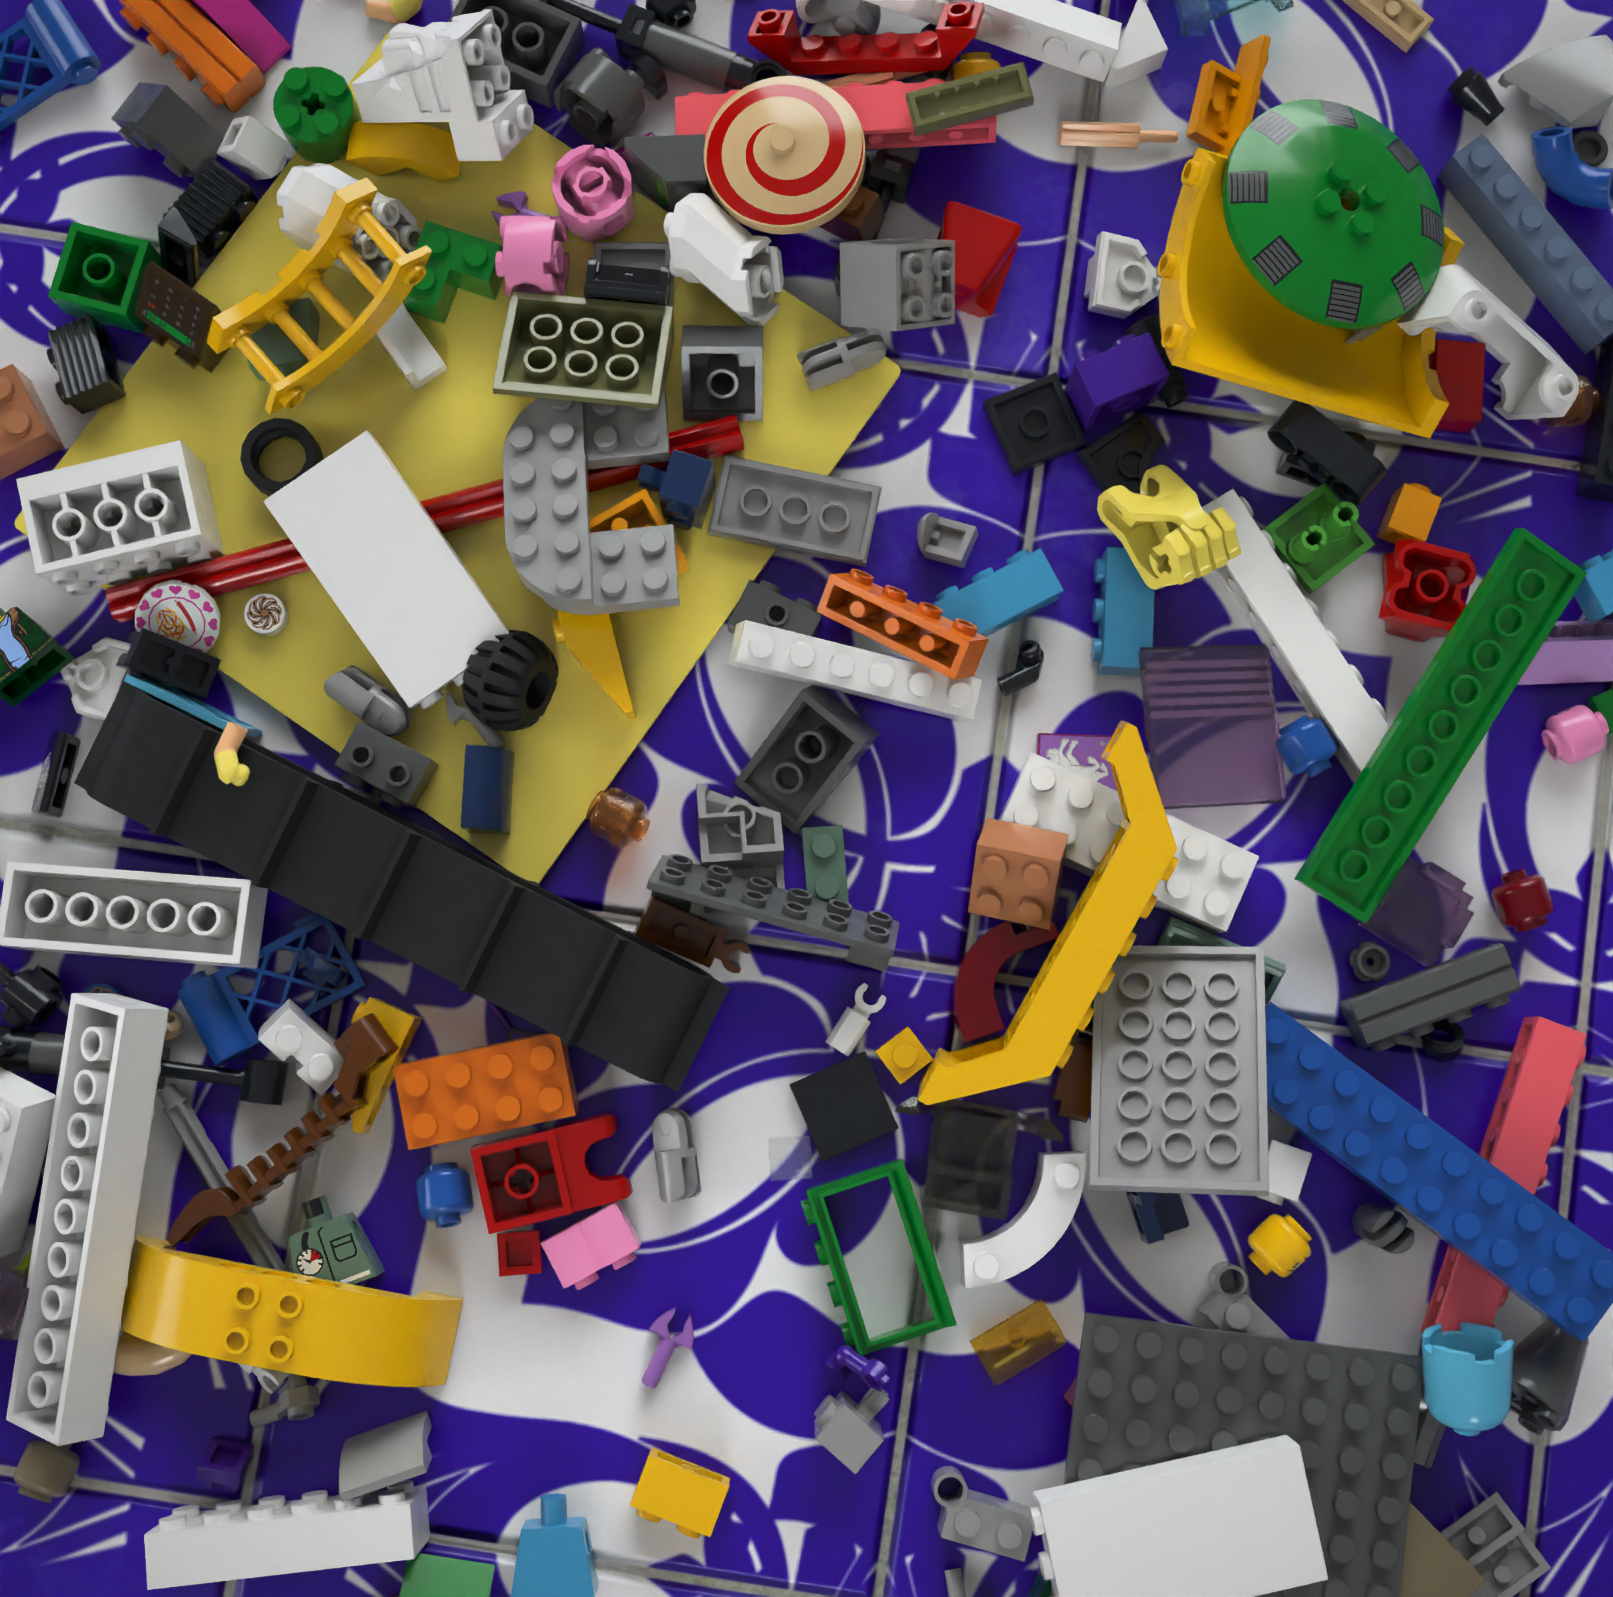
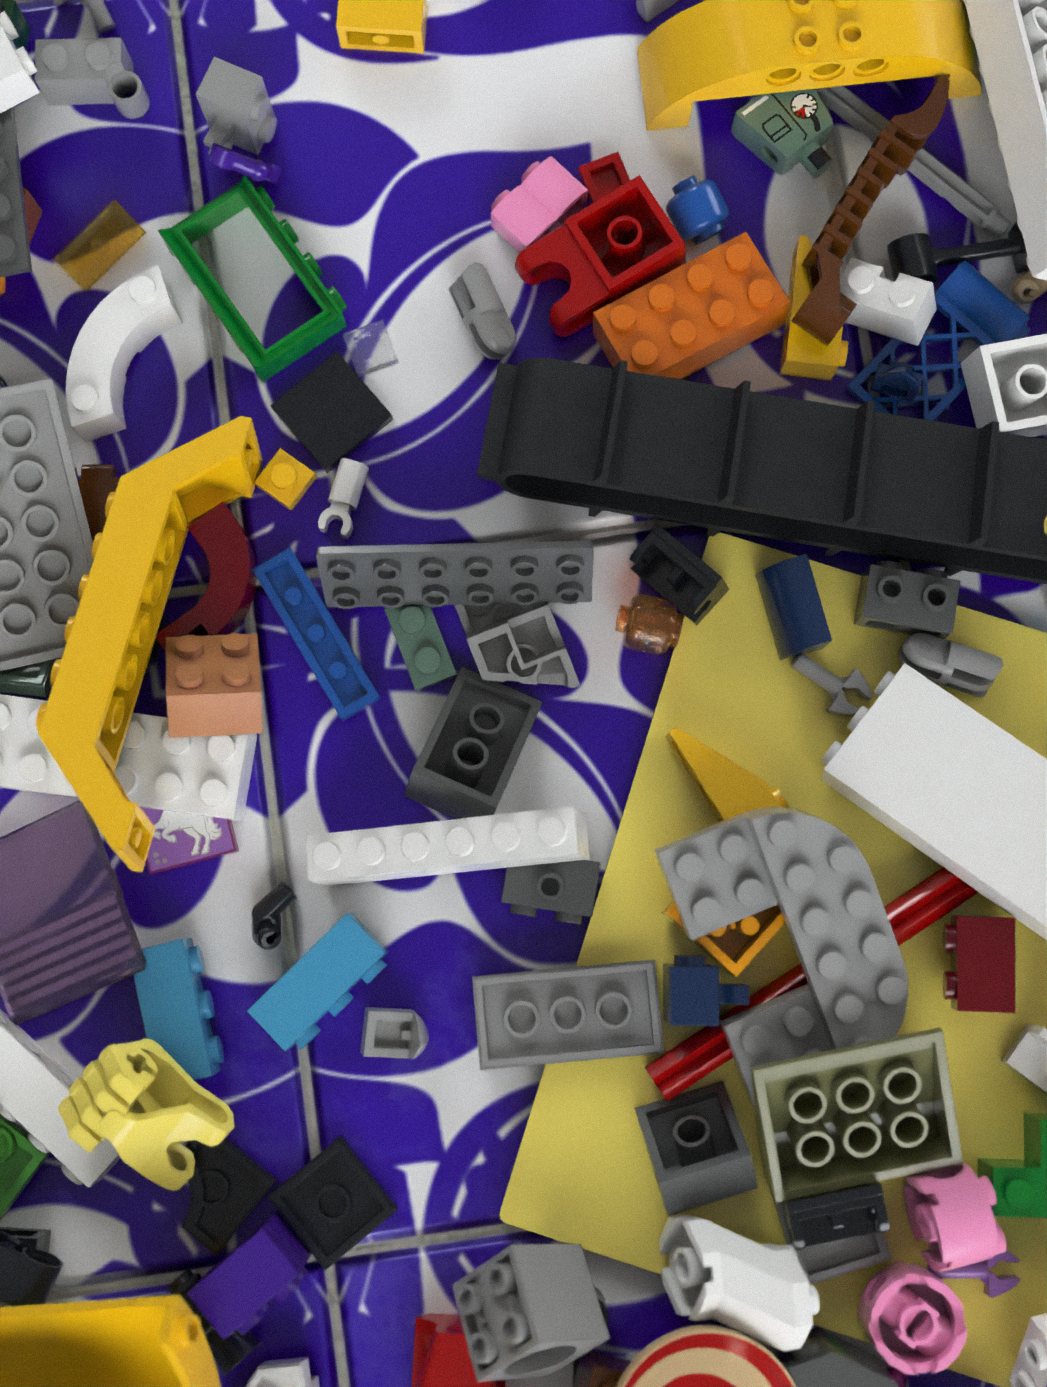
camera: 170 degrees right, 0 degrees up
black wheel [462,630,558,731] -> none
reddish brown plate [634,895,750,973] -> none
medium lavender bar [641,1307,694,1388] -> none
light grey arm [797,330,887,391] -> none
orange brick [816,569,989,680] -> none
clear smoke piece [895,1096,1063,1221] -> none
none -> blue plate [252,548,381,722]
none -> black hinge [629,523,729,626]
none -> dark red brick [943,915,1016,1013]

